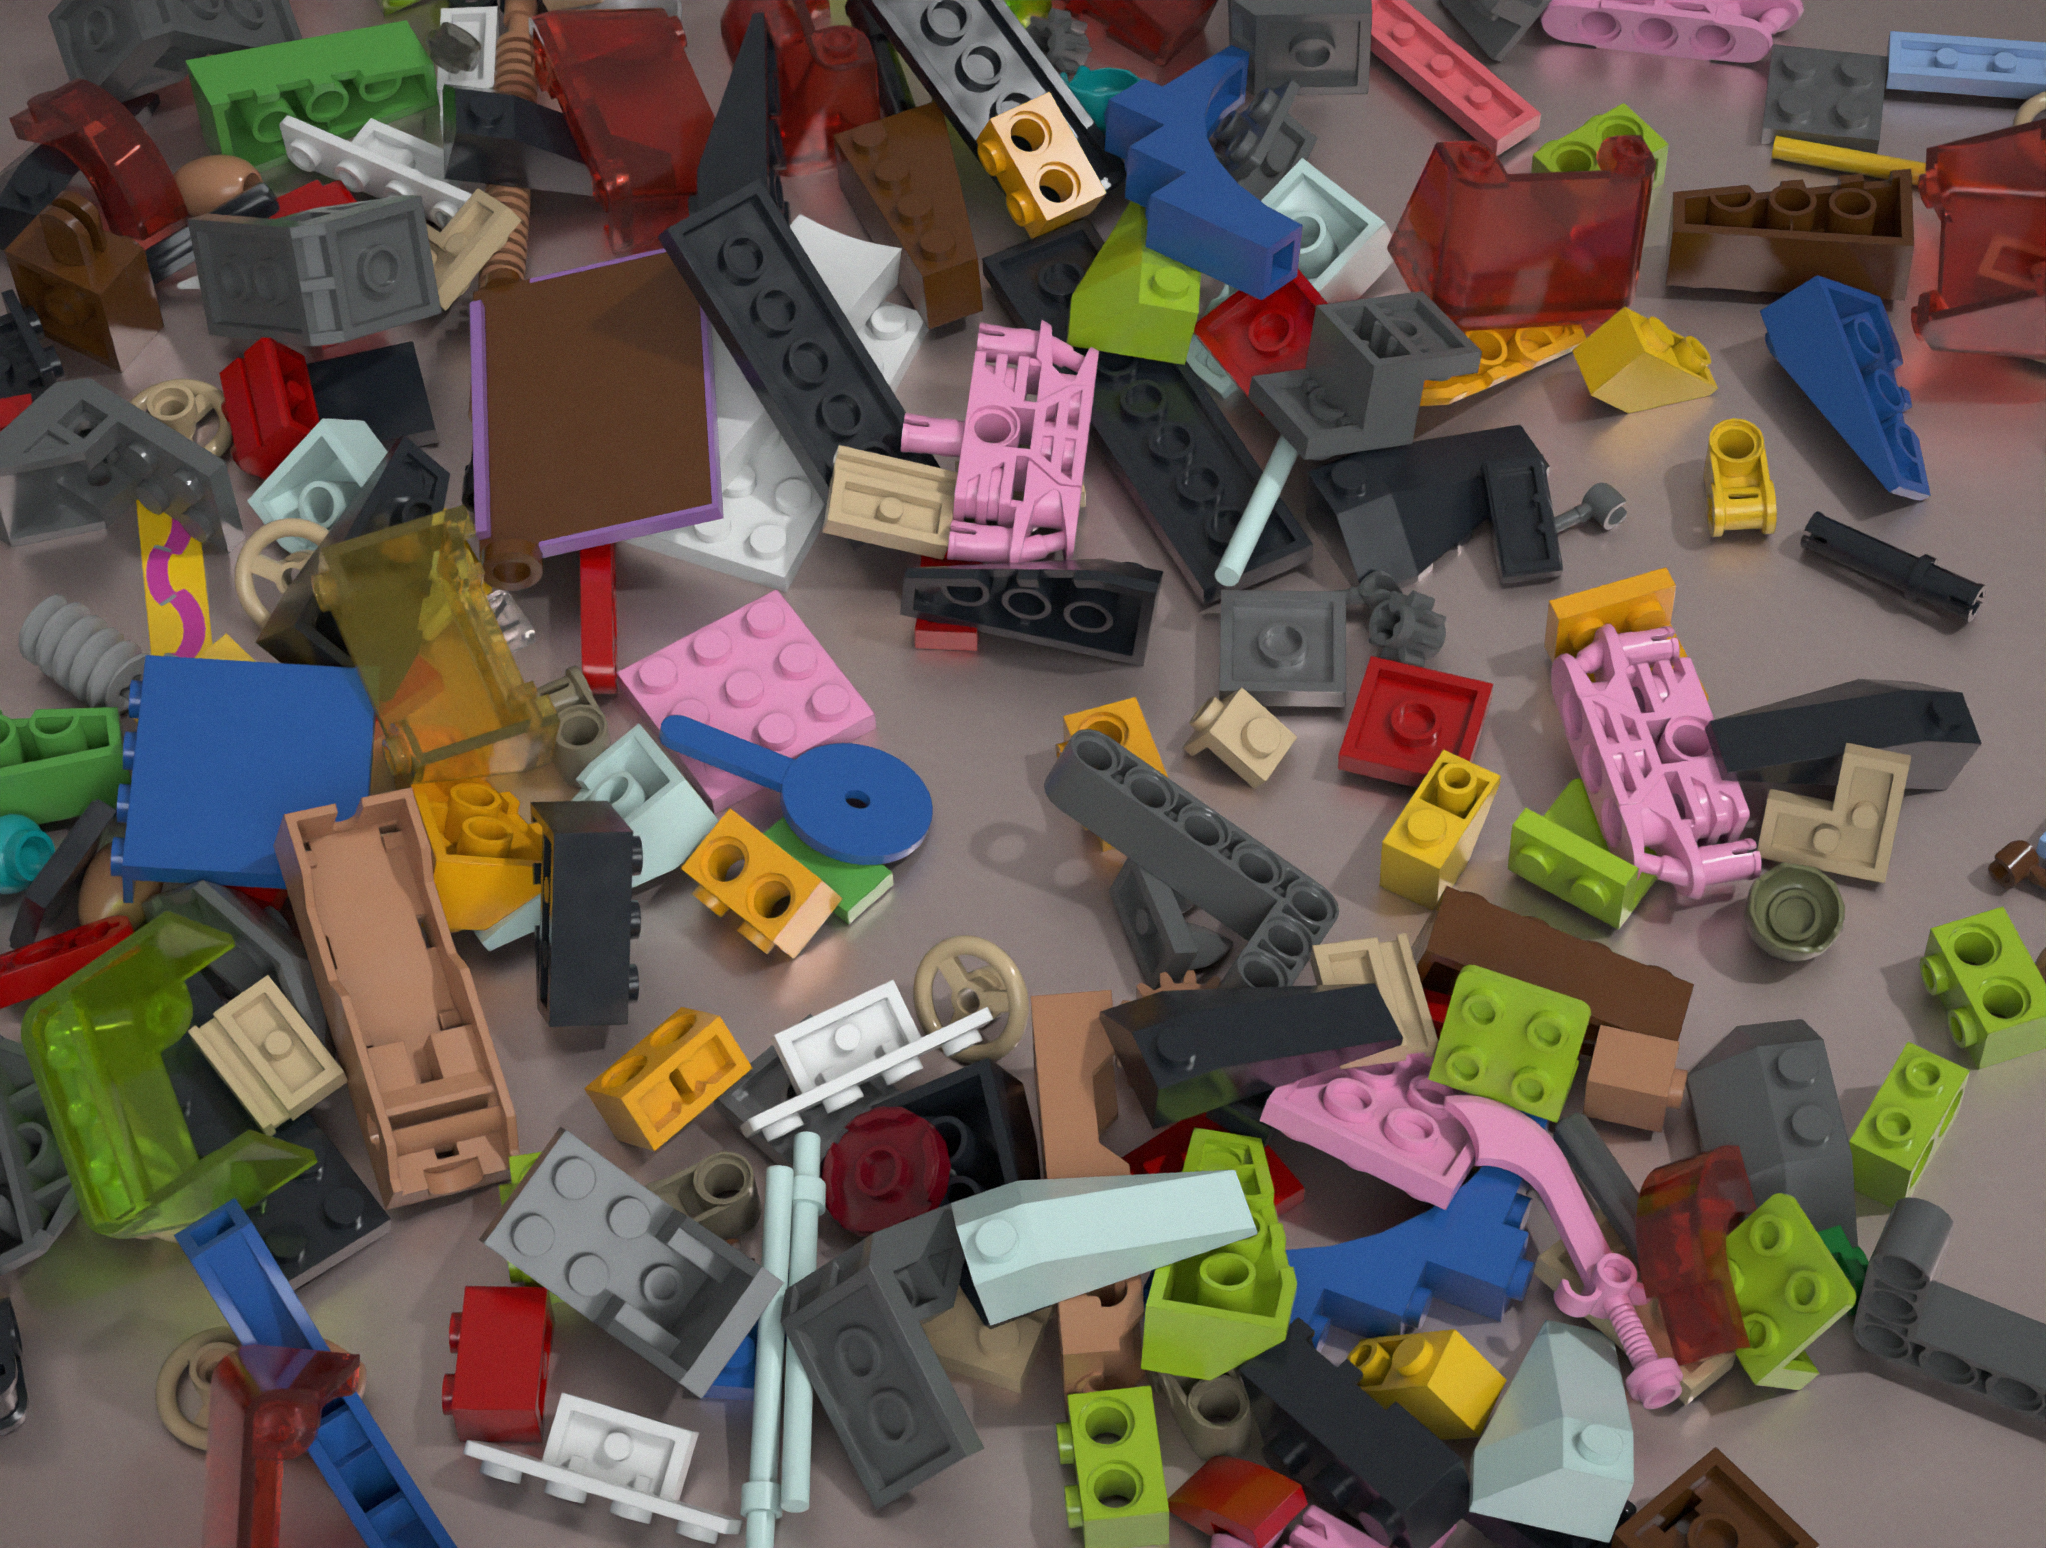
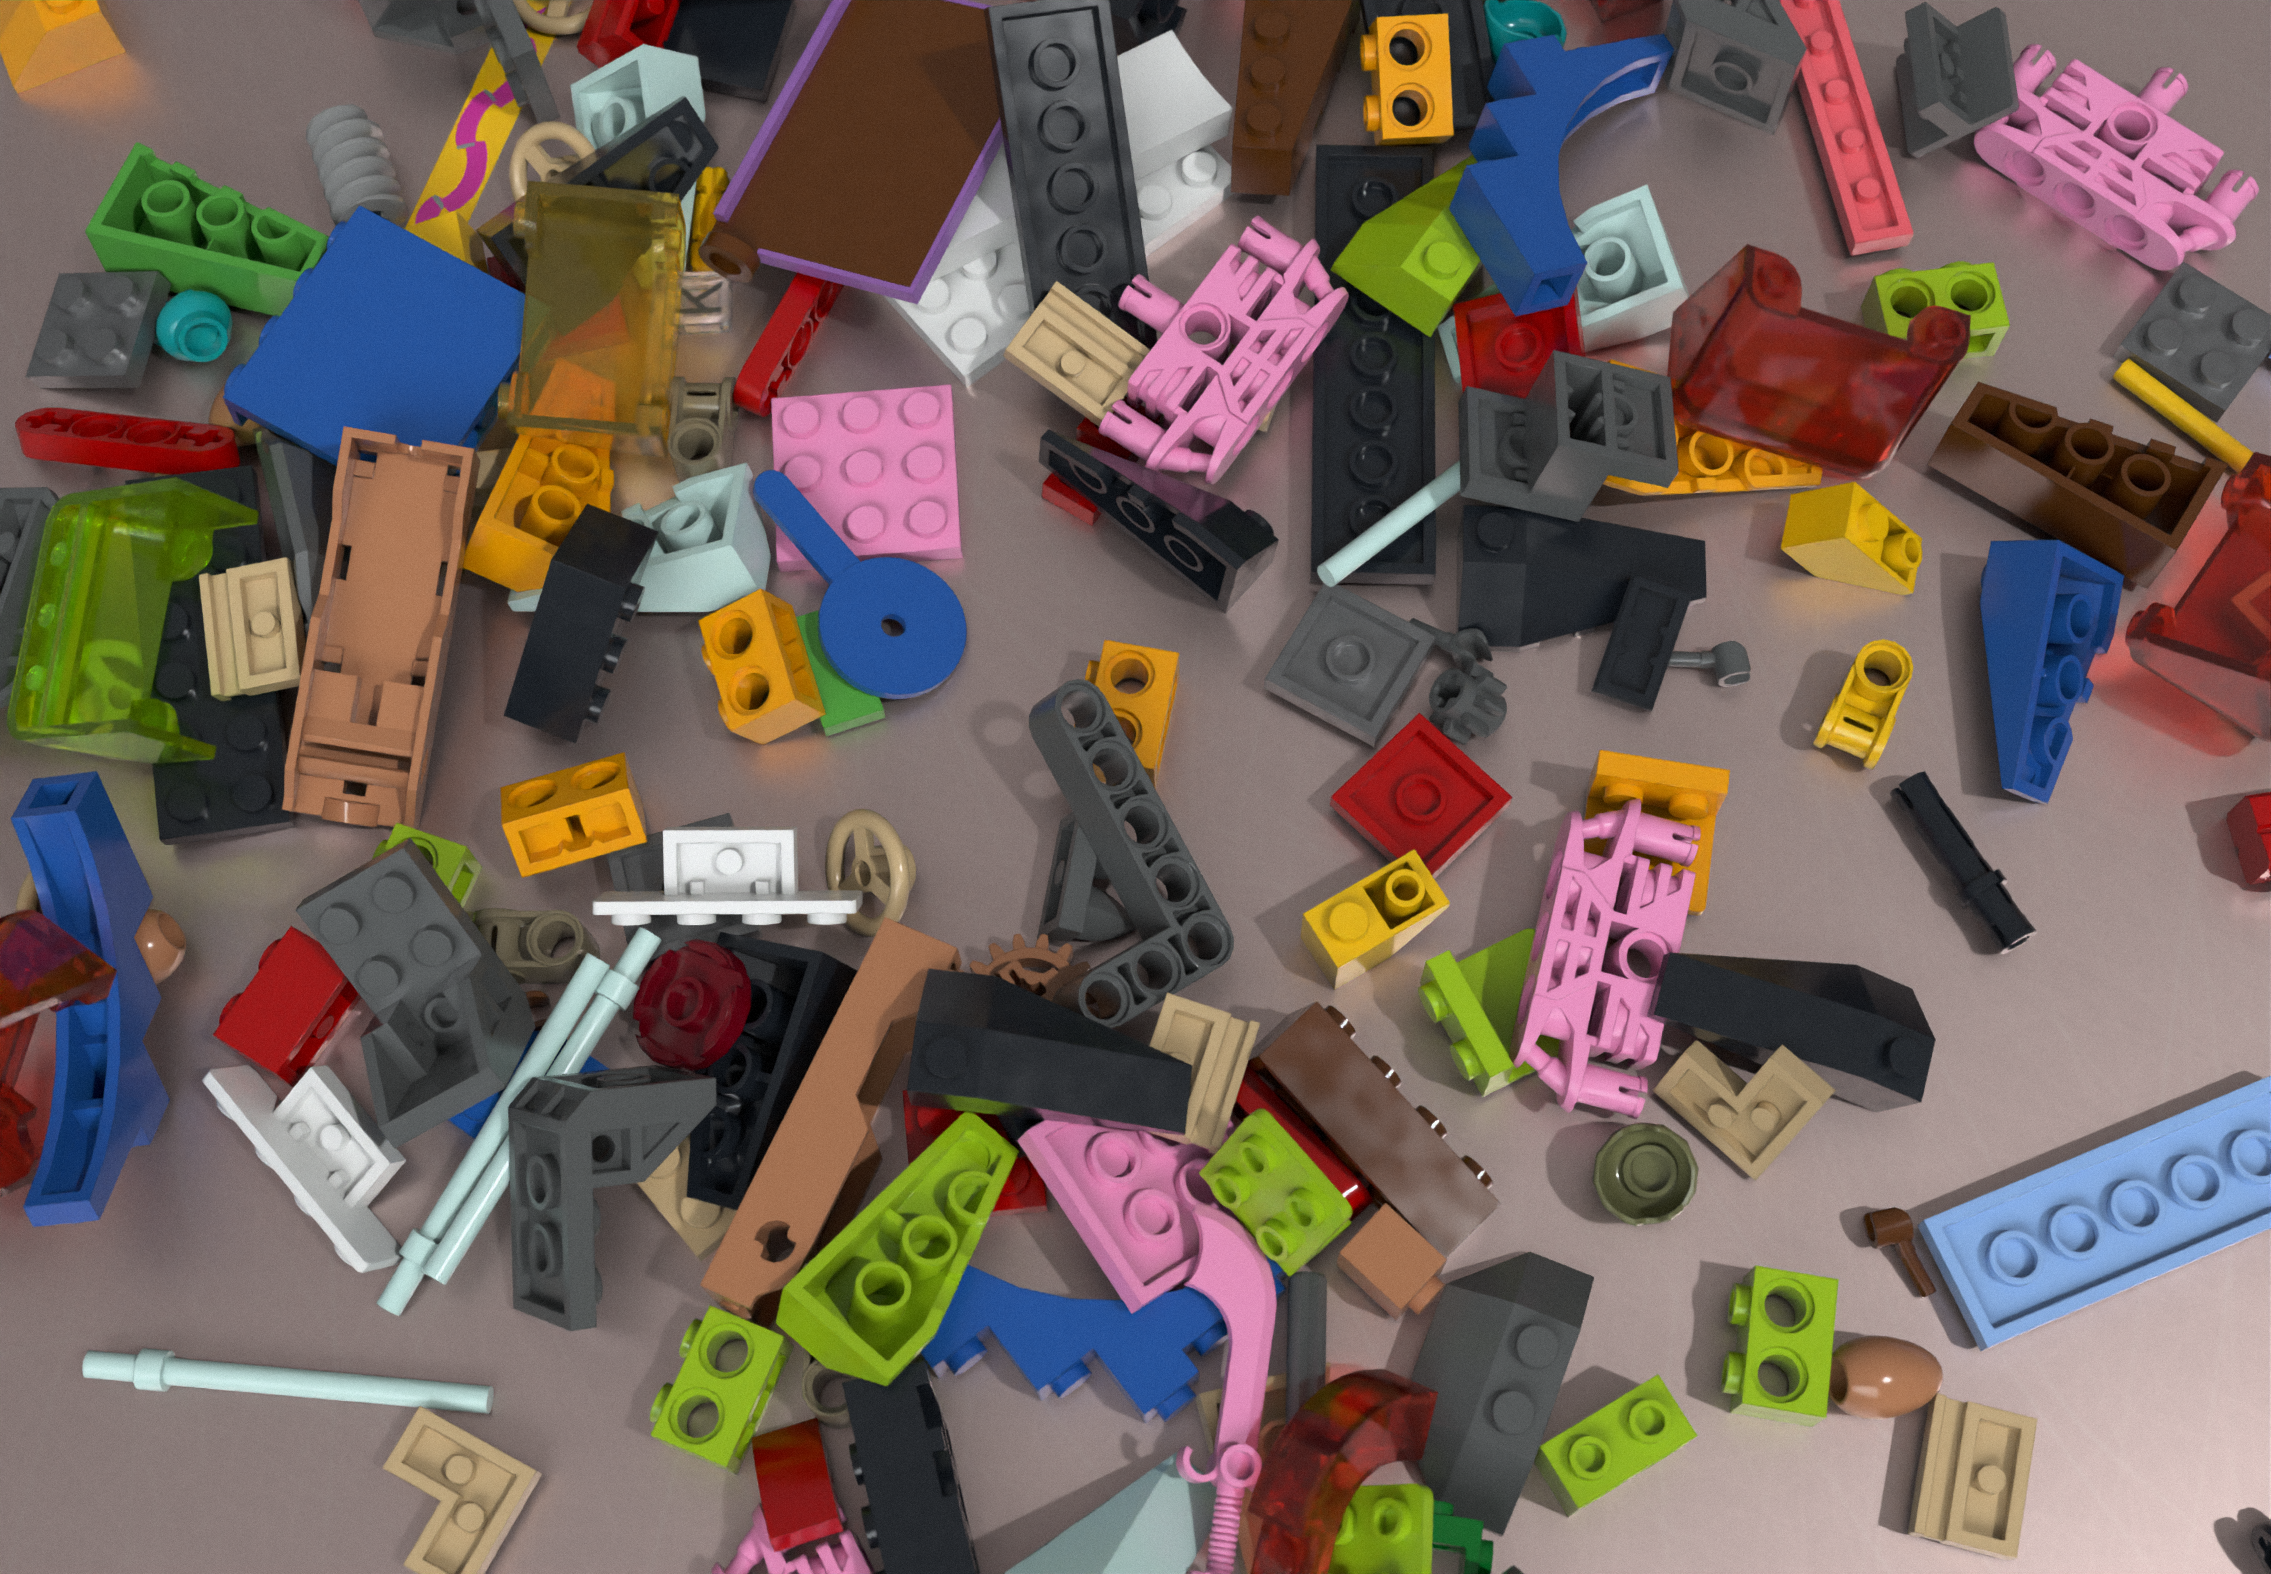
camera: 30 degrees right, 15 degrees up
black tile [9,798,117,949] -> none
light aqua wedge [951,1170,1258,1326] -> none
tan bracket [1183,687,1297,788] -> none
dark grey bracket [1213,79,1318,201] -> none
yellow slope [1346,1329,1507,1440] -> none

